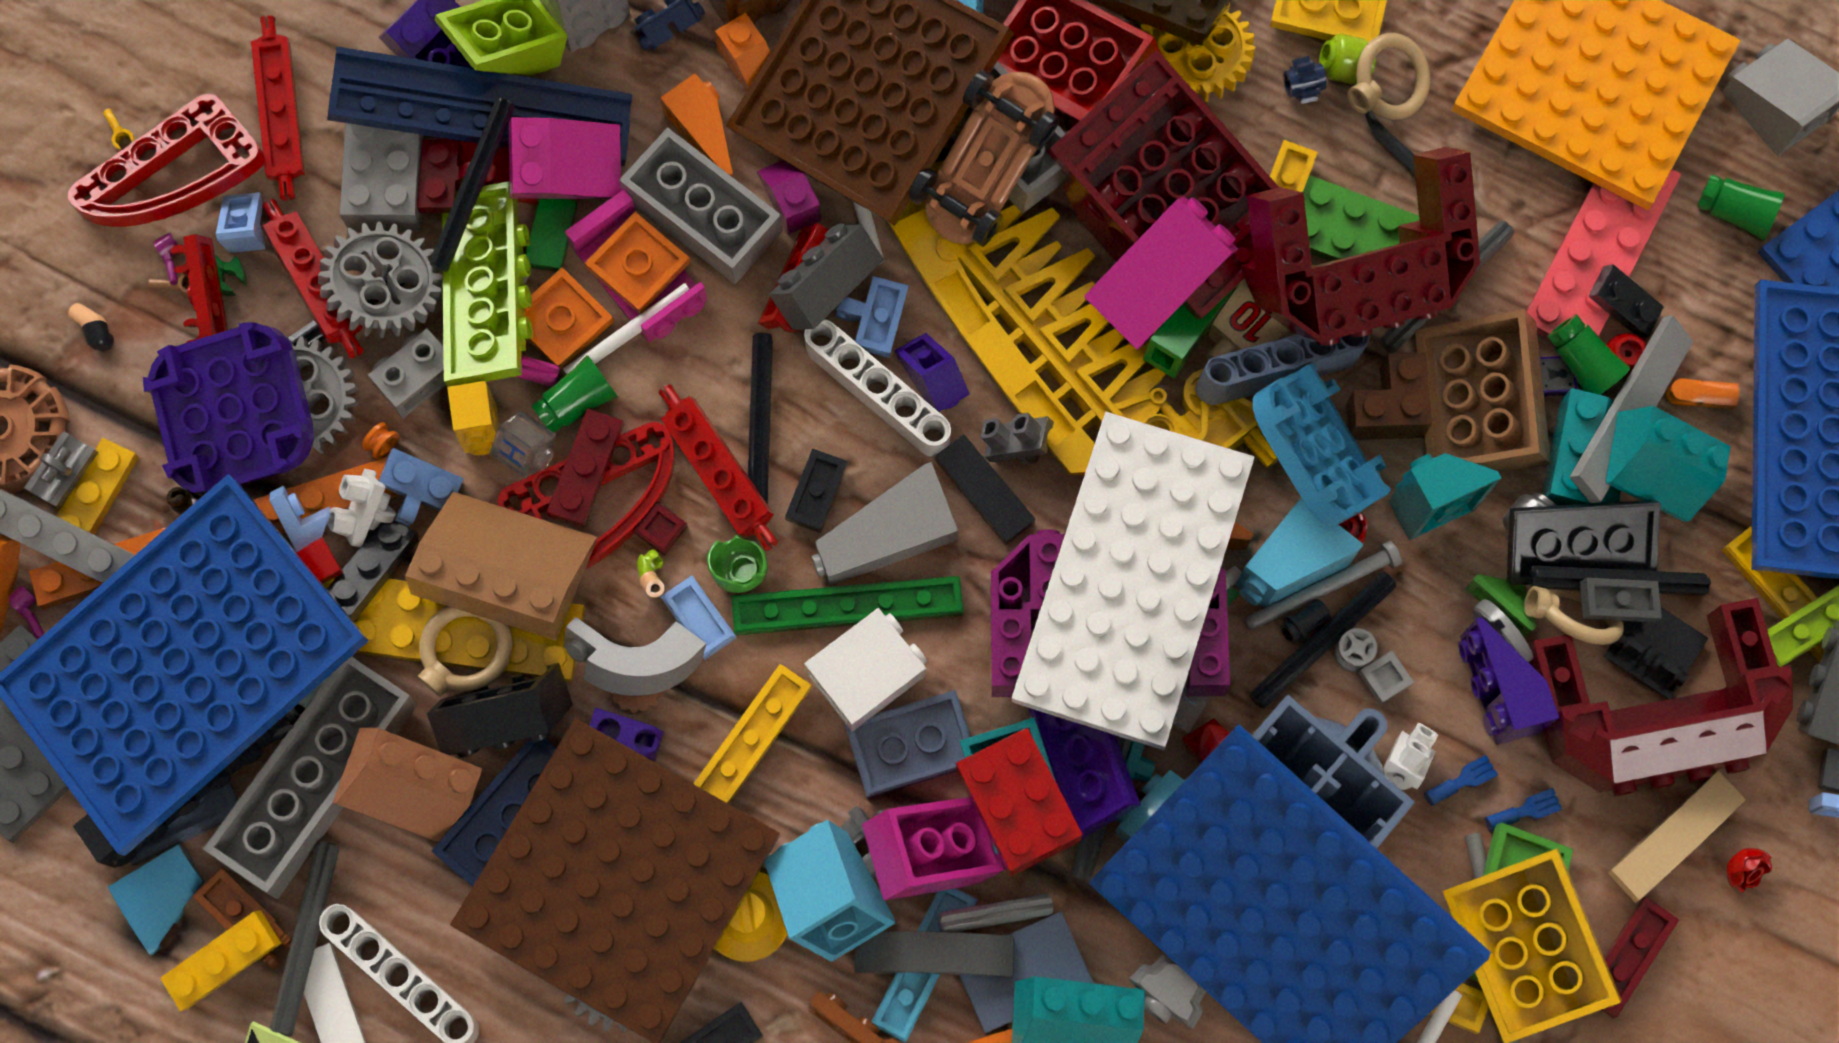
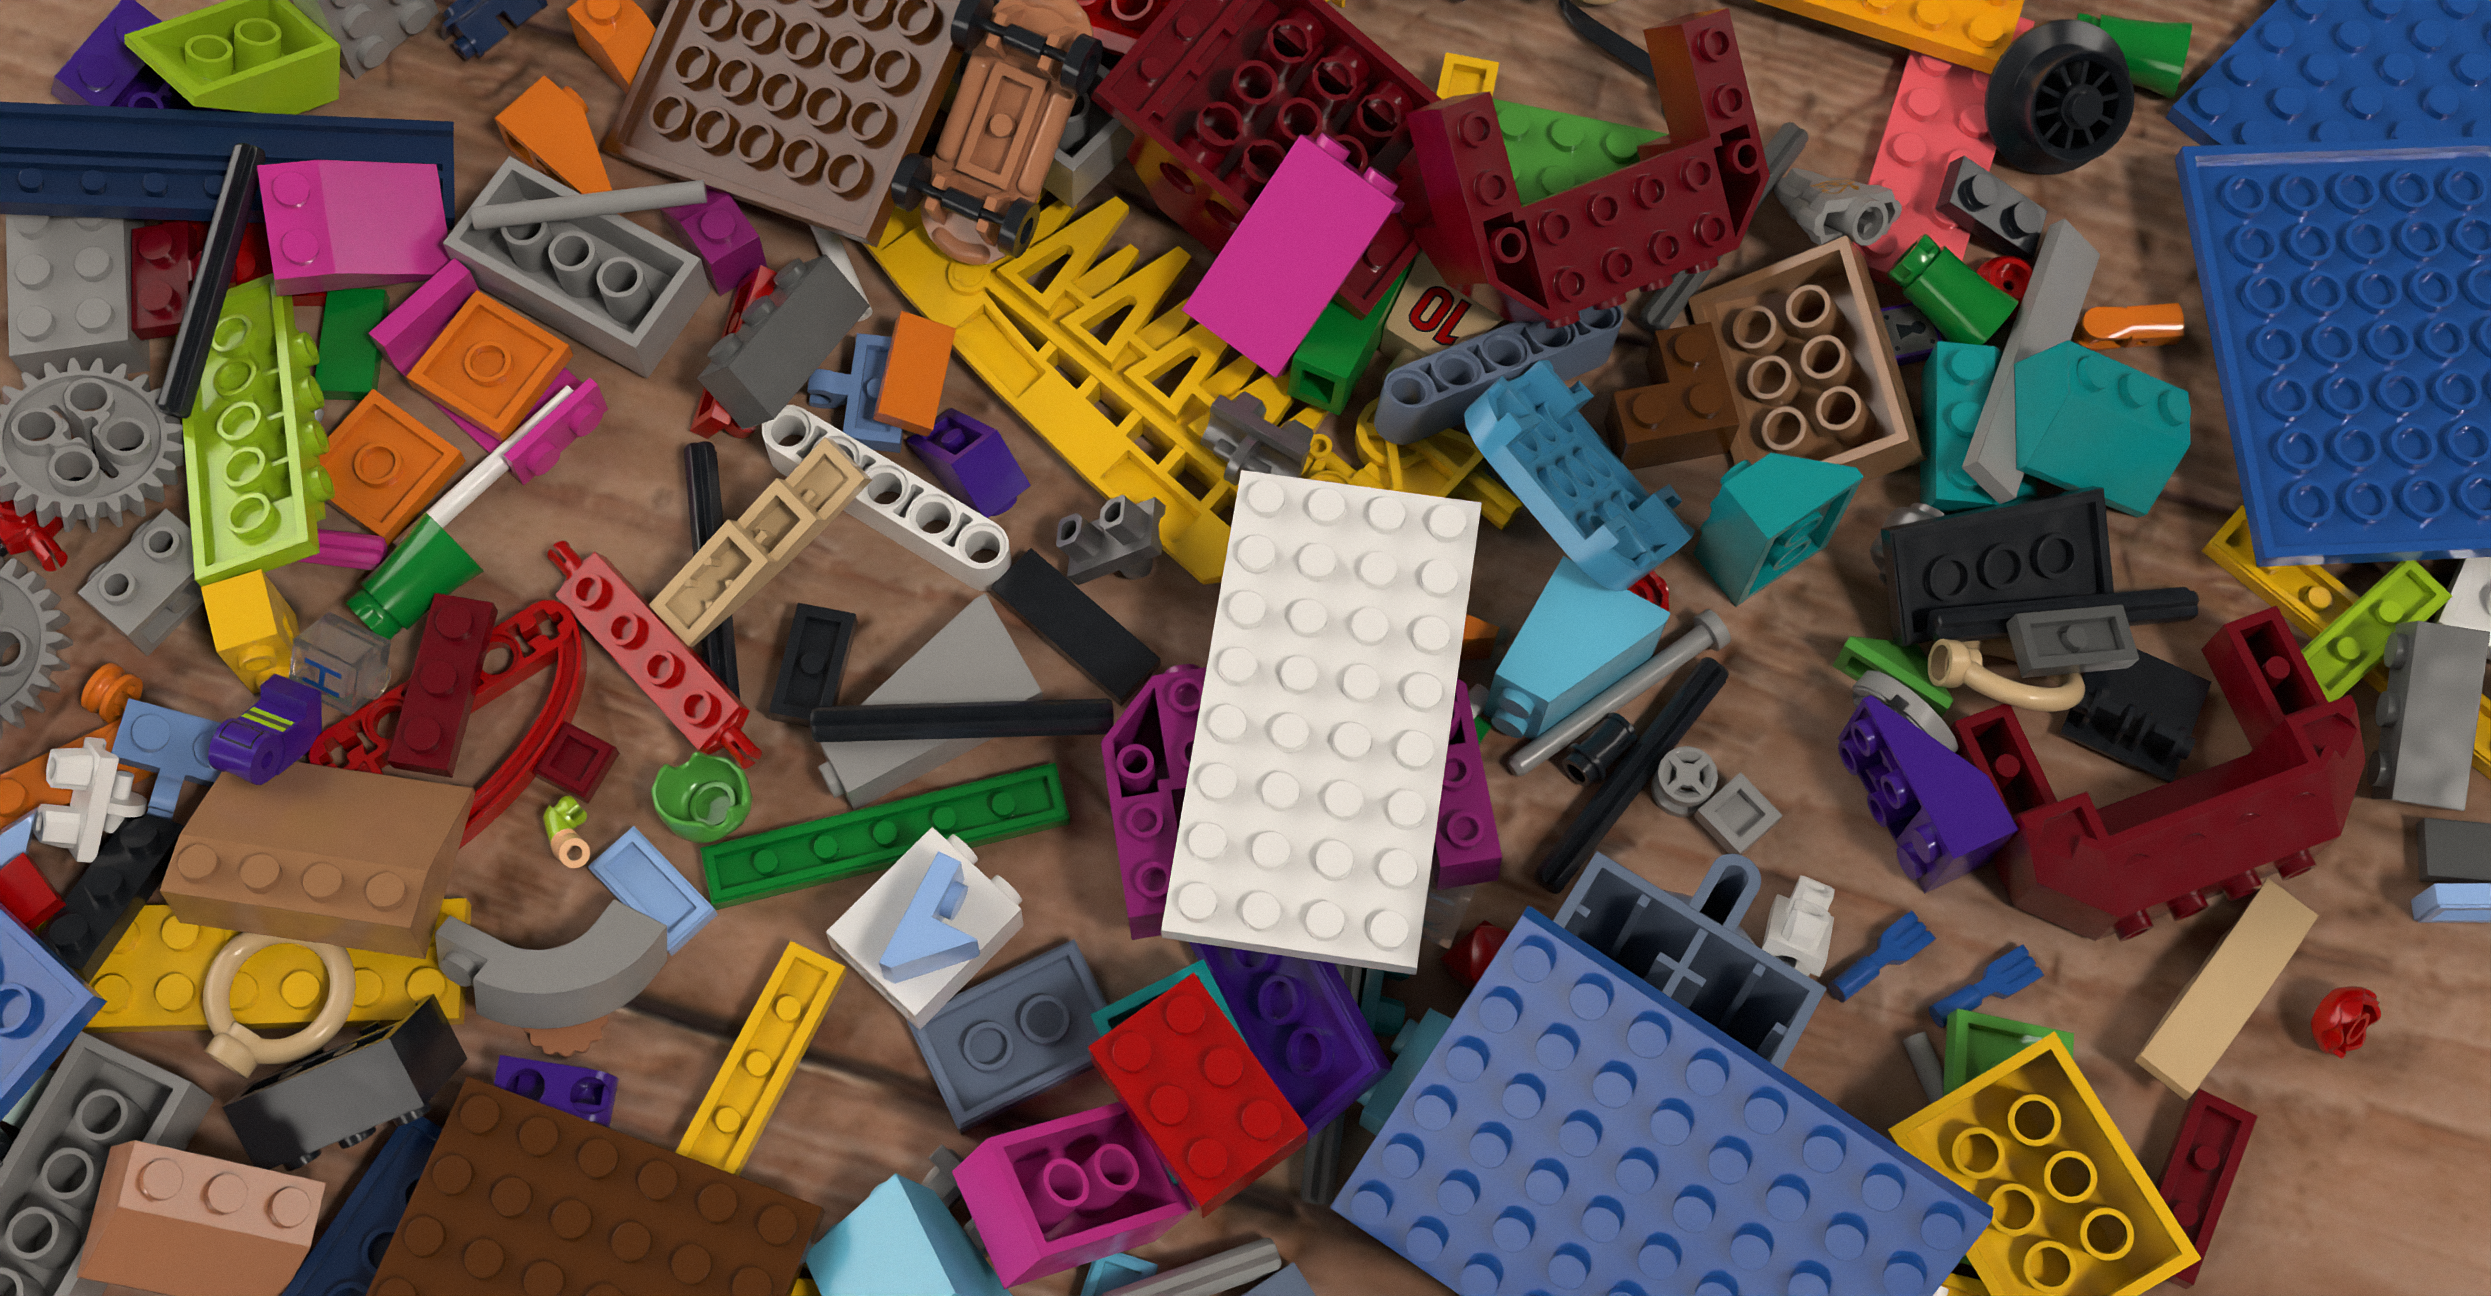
camera: 10 degrees left, 5 degrees down
none -> dark purple leg [208,674,322,785]
none -> light grey bar [471,180,707,230]
none -> tan slope [649,437,872,647]
none -> black axle [810,698,1114,742]
none -> orange tile [873,311,956,437]
none -> light blue slope [879,851,980,984]
none -> flat silver hips [1200,391,1314,485]
none -> light grey rock [1774,168,1902,246]
none -> black piece [1984,19,2134,175]

